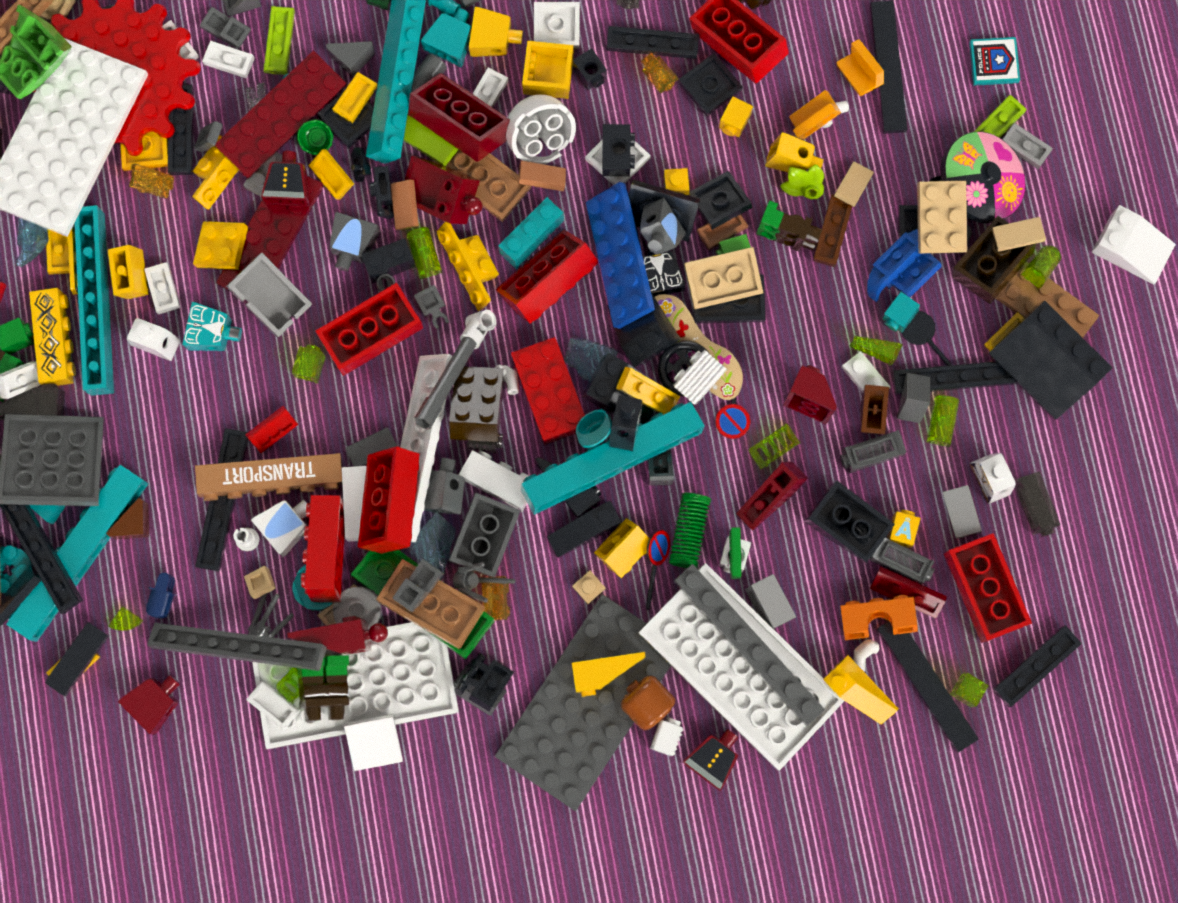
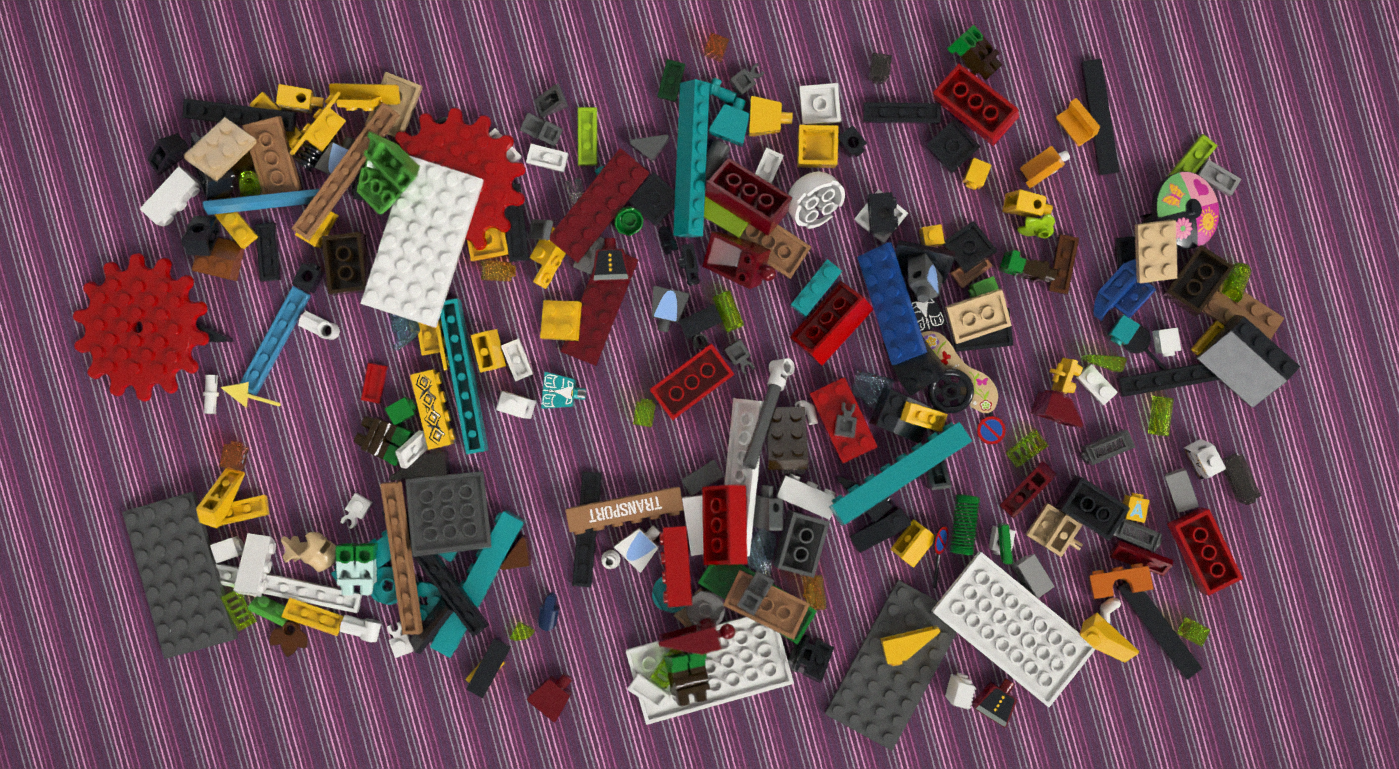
camera: 10 degrees left, 10 degrees up
dark grey plate [147,623,327,671] -> none
light grey piece [226,253,312,337] -> none
tan plate [244,566,276,599] -> none
red plate [245,406,298,453] -> none
dark grey plant [247,593,294,638] -> none
yellow tile [308,149,354,200] -> none
yellow tile [332,72,377,123] -> none
white tile [344,714,403,771] -> none
nougat tile [391,180,419,230] -> none
yellow bracket [437,222,499,311] -> none
dark grey plant [453,562,516,603] -> none
nougat tile [518,160,566,191] -> none
tan plate [572,571,606,604] -> none
teal cap [576,410,612,448] -> none
black torso [609,395,643,451] -> none
dark orange head [621,675,676,731] -> none
clear yellow hips [641,53,679,93] -> none
white brick [673,350,727,405] -> none
dark grey plate [674,564,825,726] -> none
tan tile [834,162,874,207] -> none
reddish brown slope [859,385,889,434] -> none
dark grey slope [897,372,930,423] -> none
tile [969,37,1020,86] -> none
tan tile [992,217,1046,252] -> none
black plate [993,625,1082,708] -> none
white slope [1092,205,1176,285] -> none
none -> dark grey plate [834,402,857,438]
none -> tan plate [1026,503,1083,557]
none -> yellow hips [1049,358,1083,394]
none -> white brick [1152,327,1181,357]

